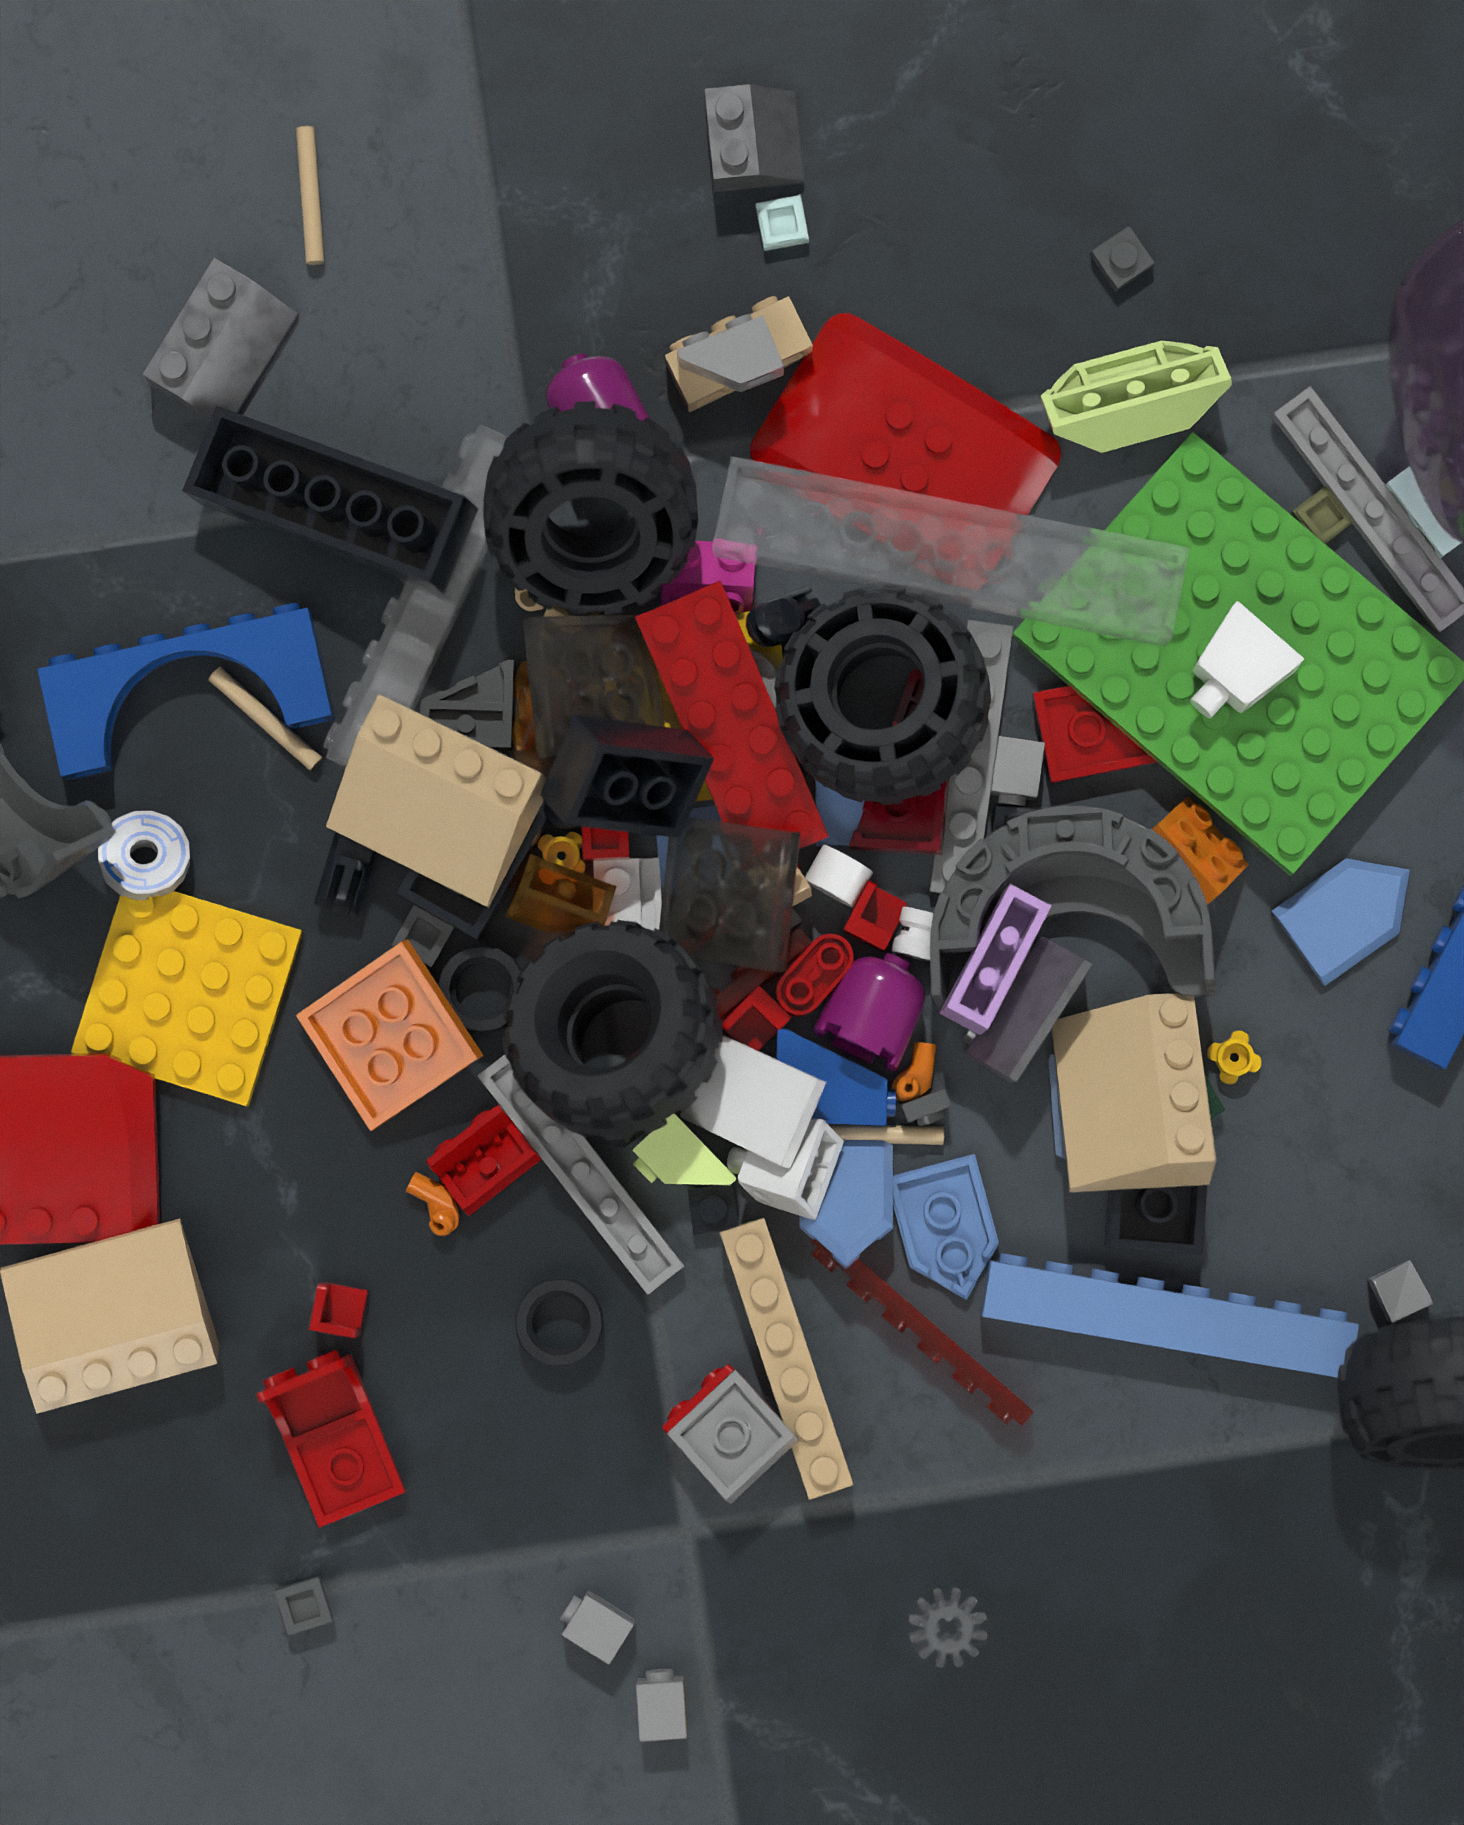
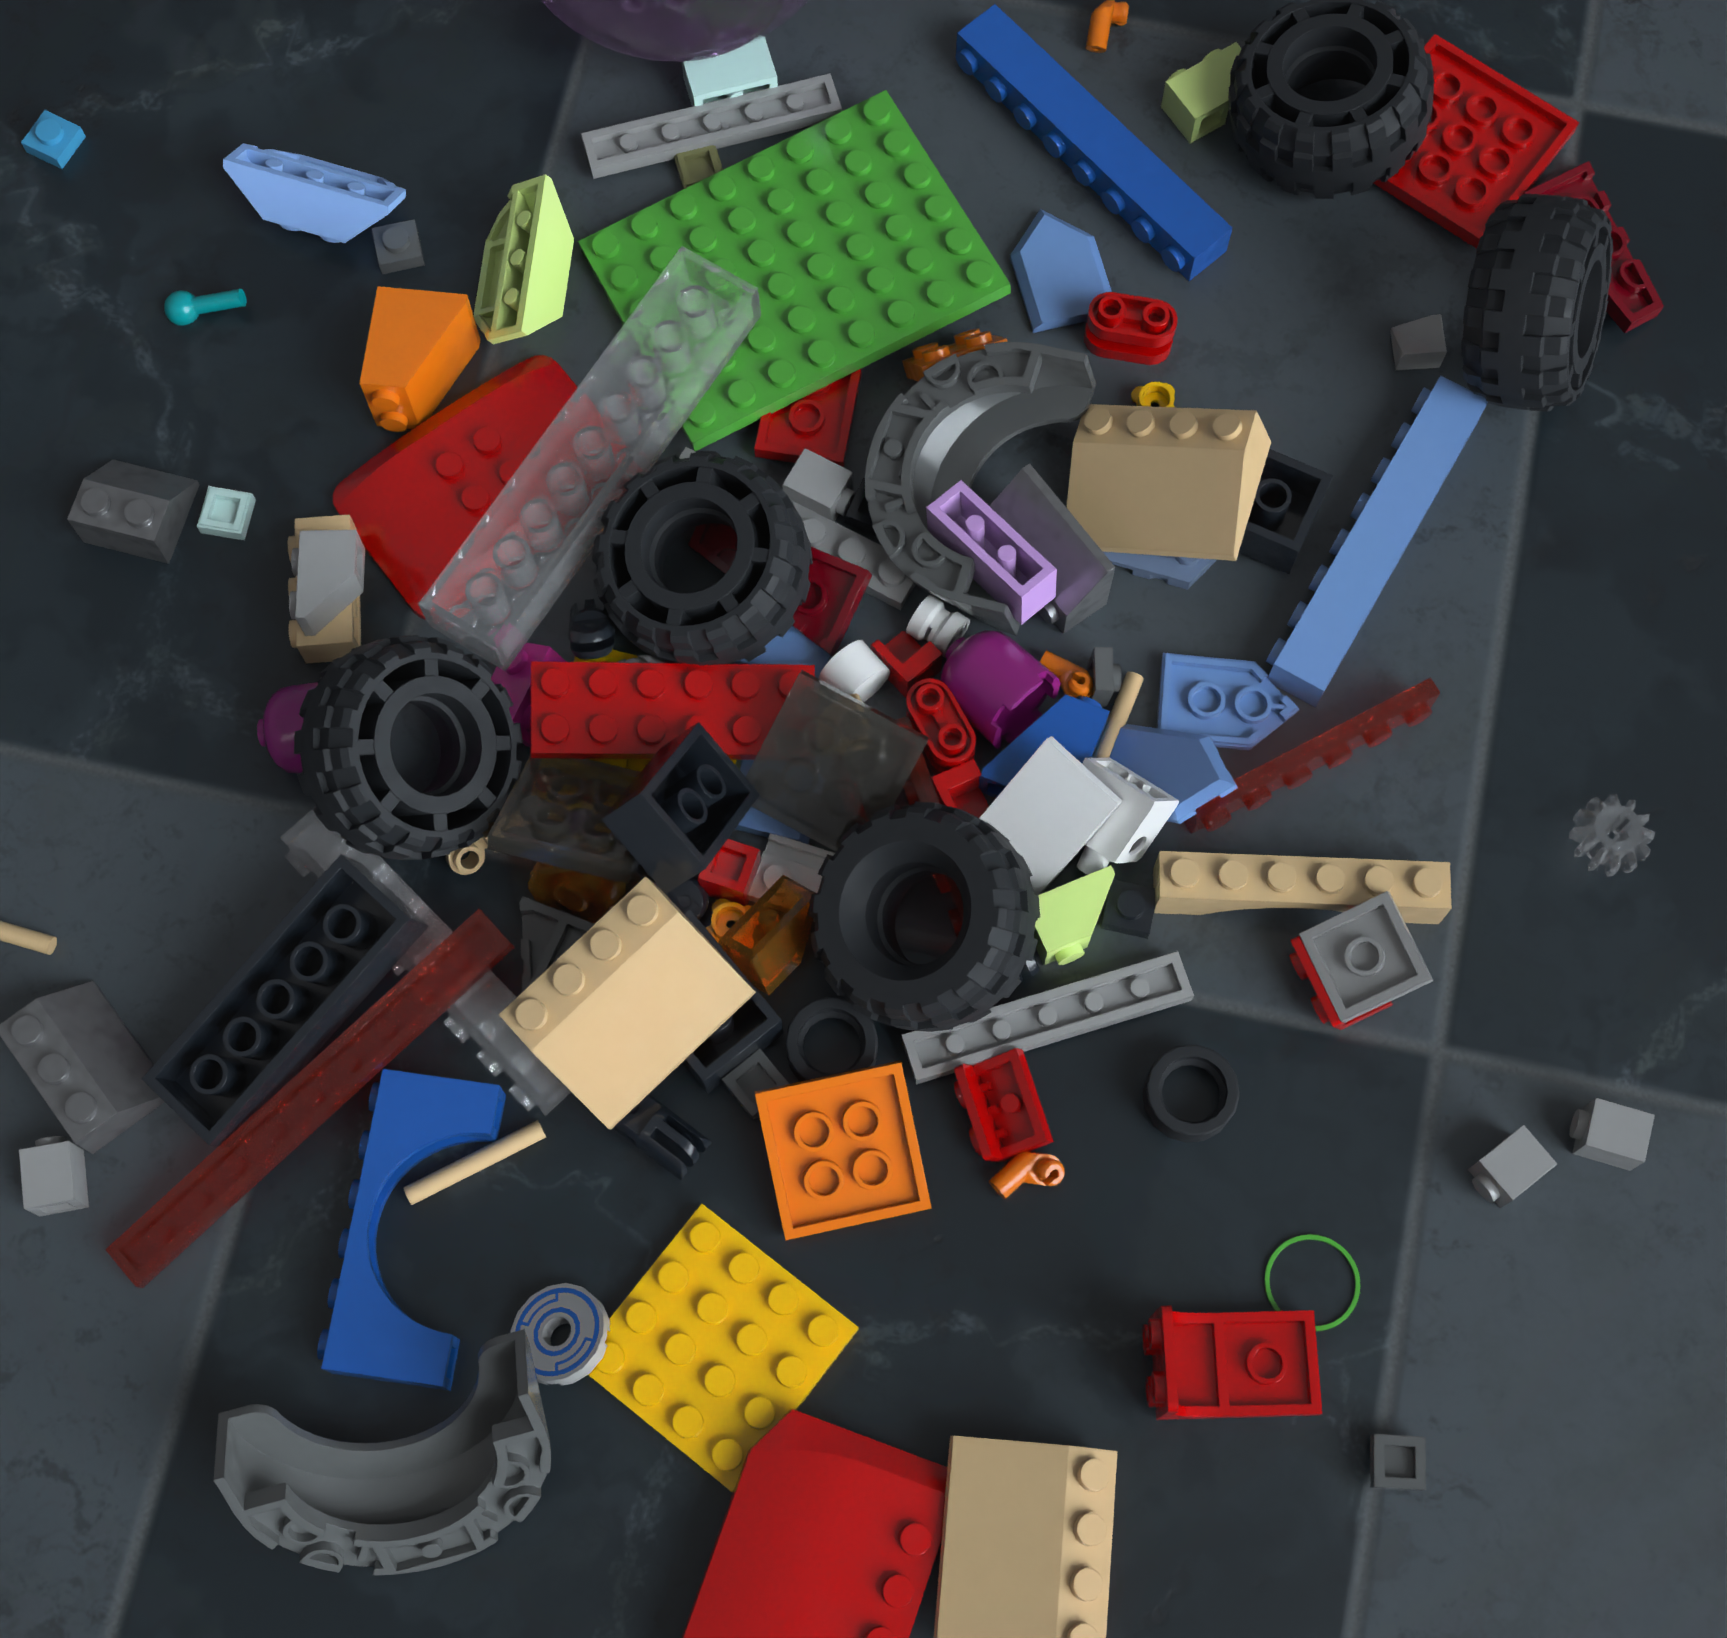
camera: 70 degrees left, 15 degrees down
red panel [309,1282,369,1338] -> none
white torso [1190,601,1304,719] -> none
none -> light grey brick [19,1136,89,1217]
none -> clear red plate [105,909,515,1288]
none -> teal bar [164,289,247,325]
none -> light blue wedge [223,143,406,243]
none -> orange slope [359,286,481,432]
none -> red brick [1084,292,1178,365]
none -> bright green piece [1264,1234,1360,1331]

